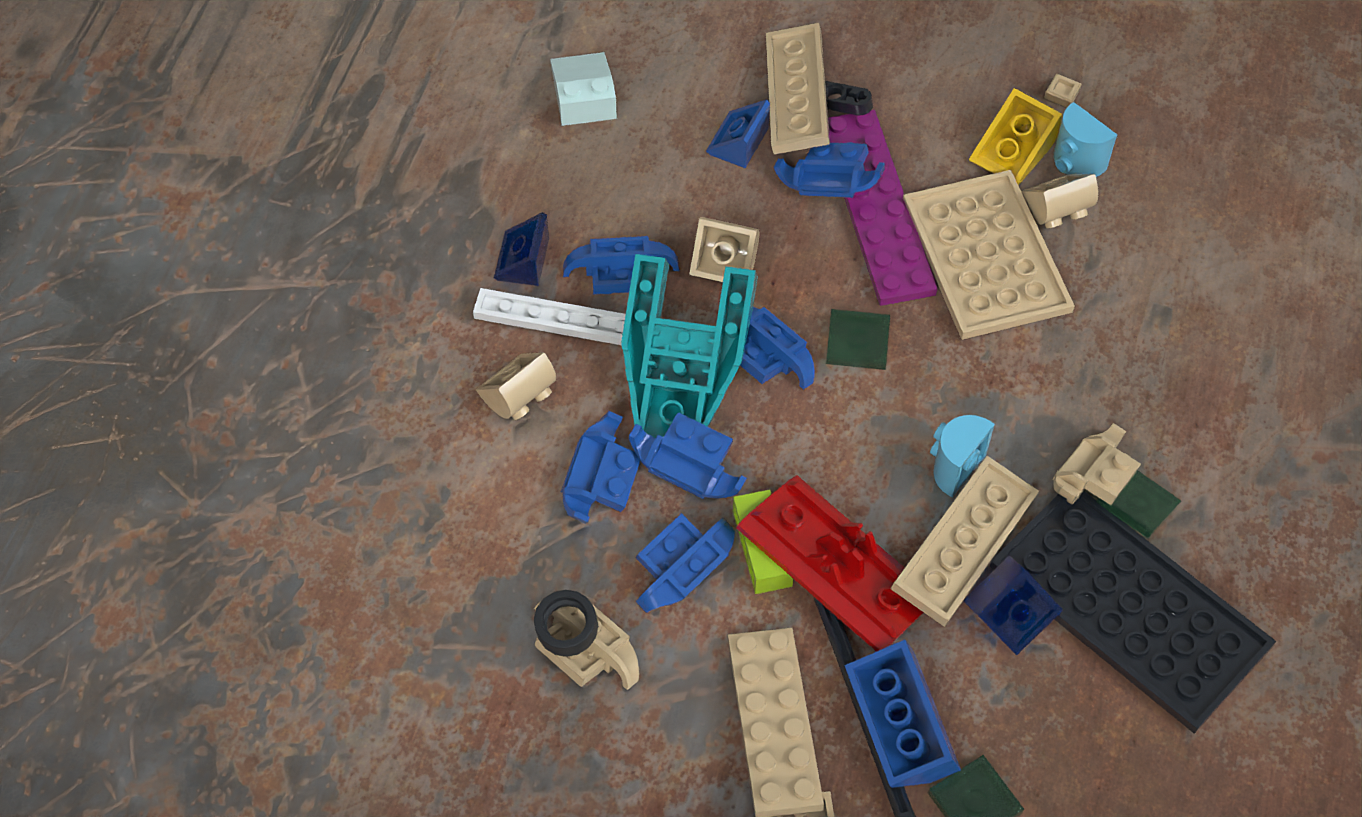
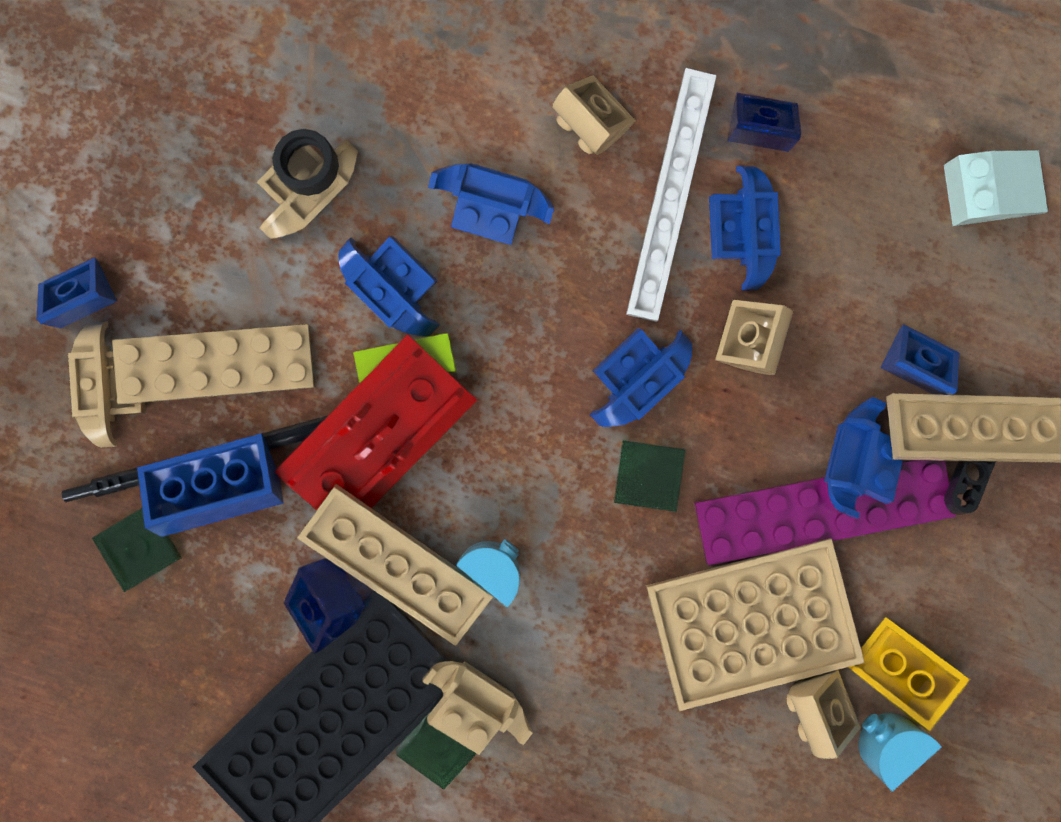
camera: 85 degrees right, 30 degrees up
teal wedge [621,254,758,438] -> none
blue plate [629,412,747,499] -> none
tan tile [1044,73,1082,107] -> none

